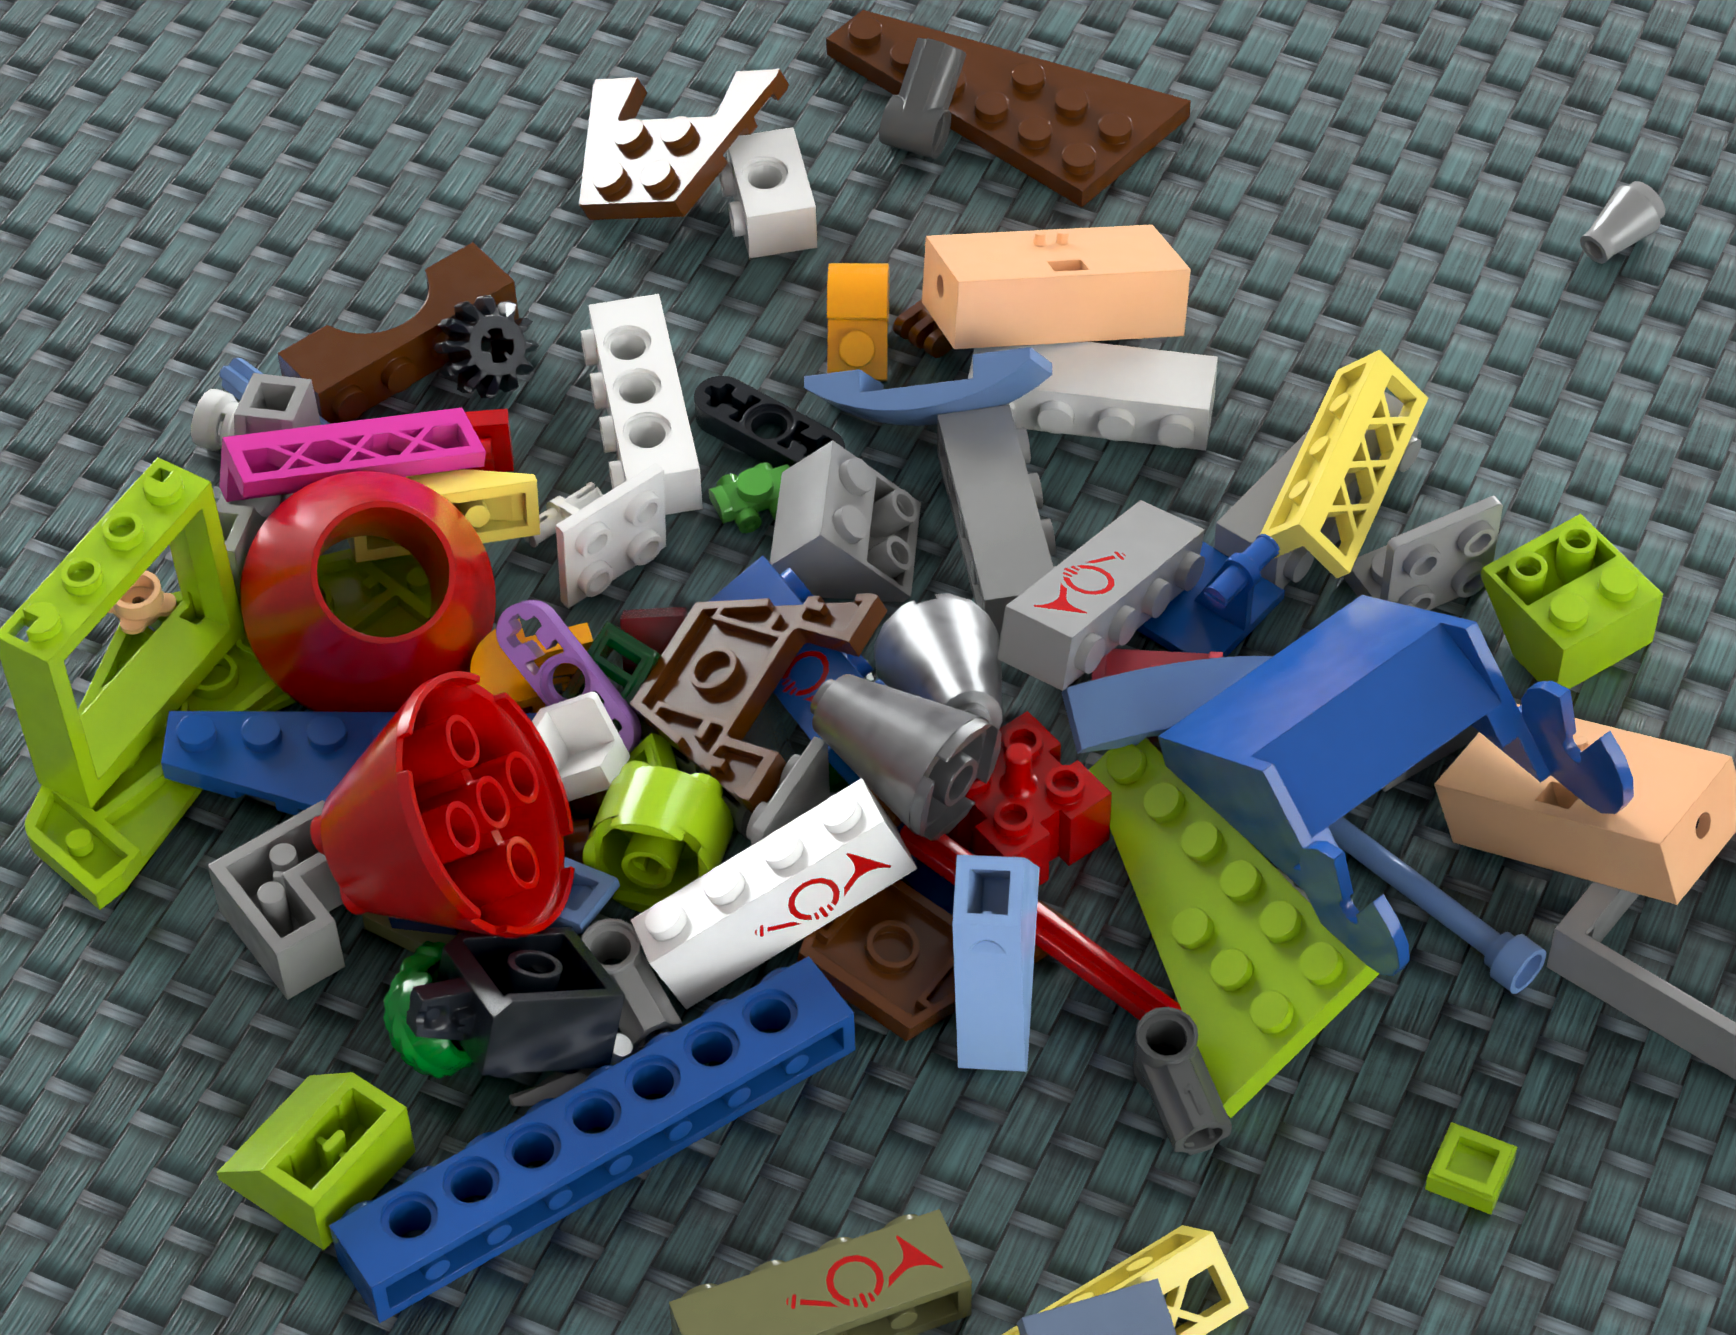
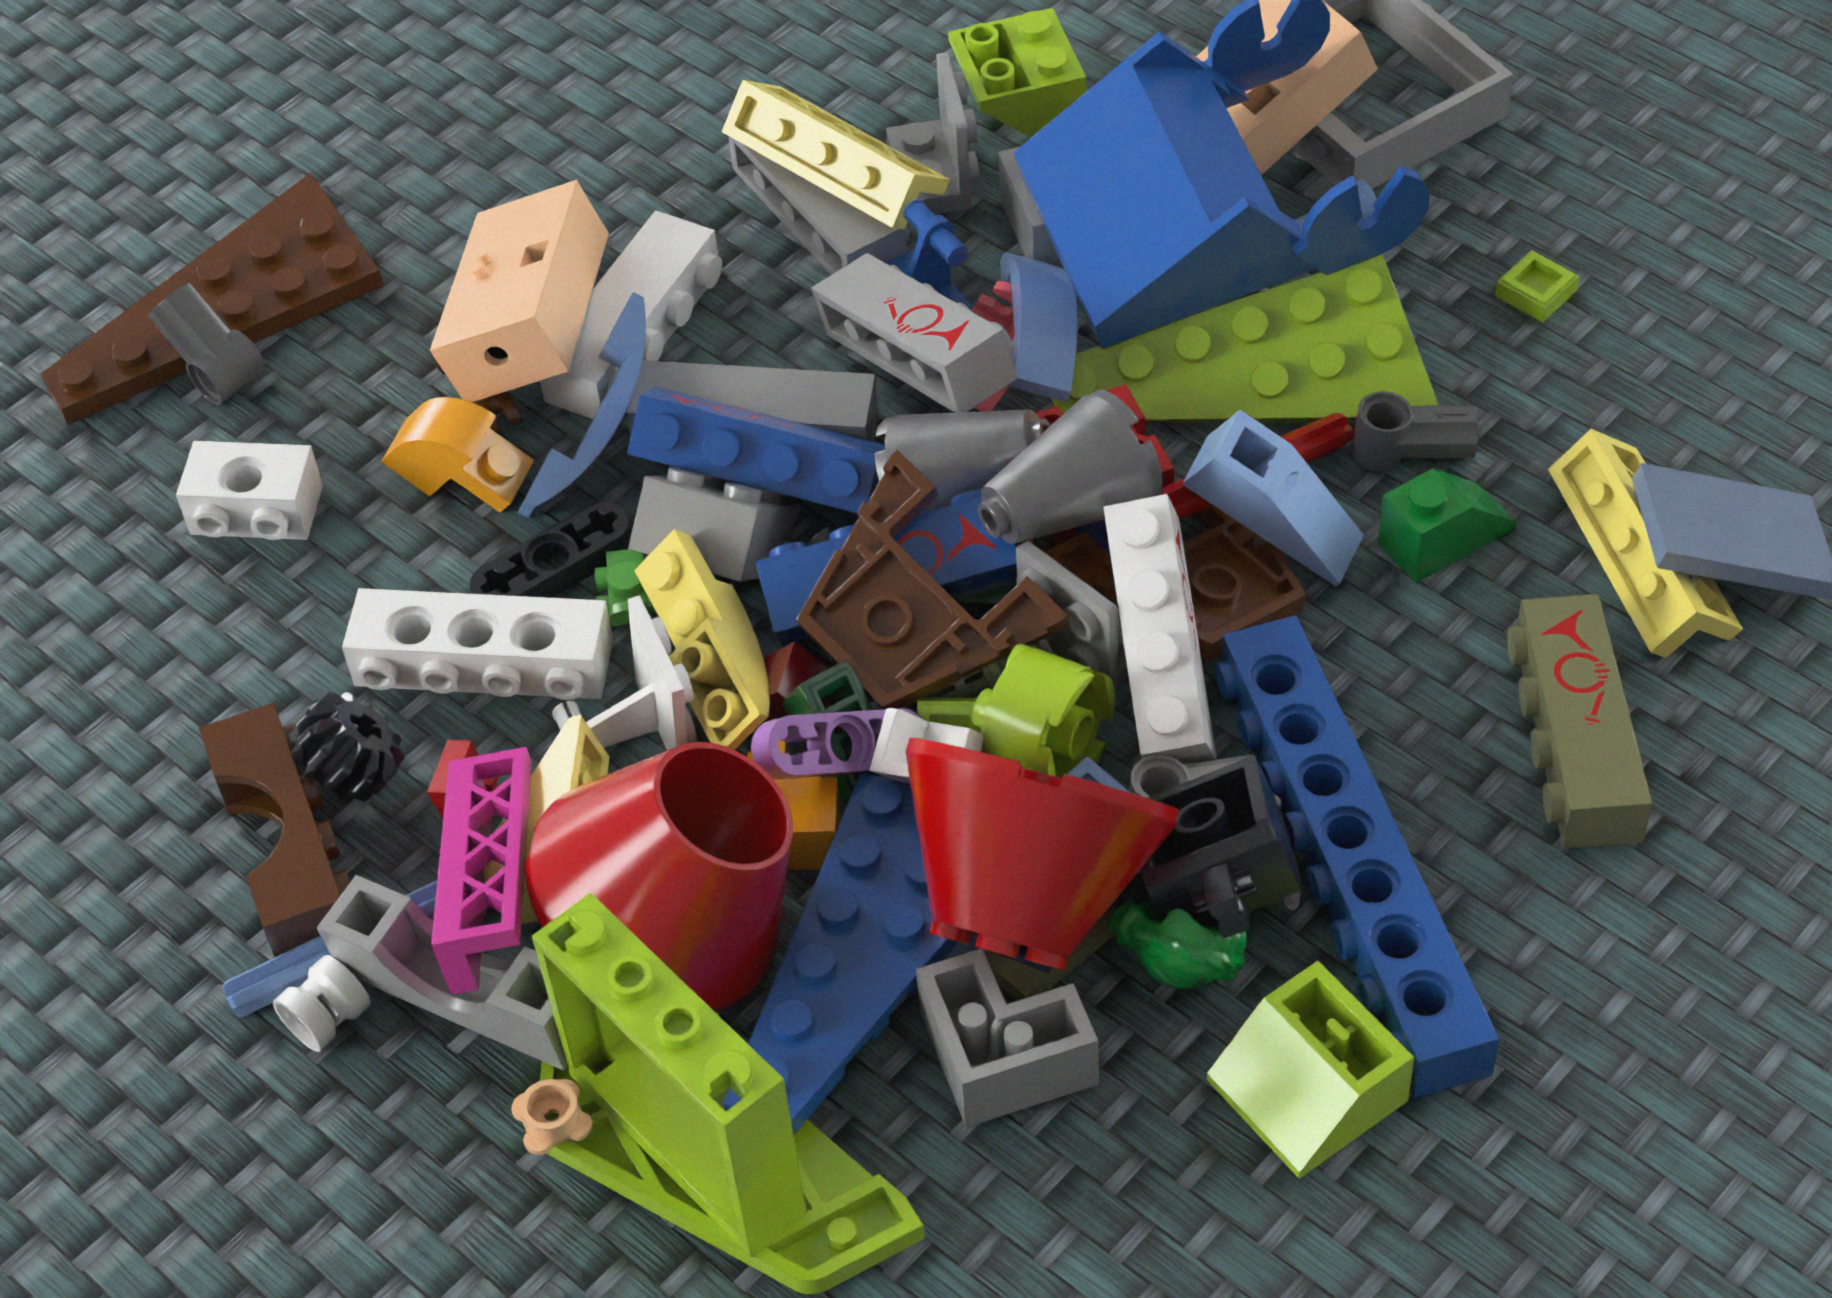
camera: 70 degrees left, 0 degrees up
wing [579,69,789,220] -> none
none -> blue brick [627,386,885,513]
none -> light yellow slope [634,529,770,750]
none -> green slope [1378,468,1516,583]

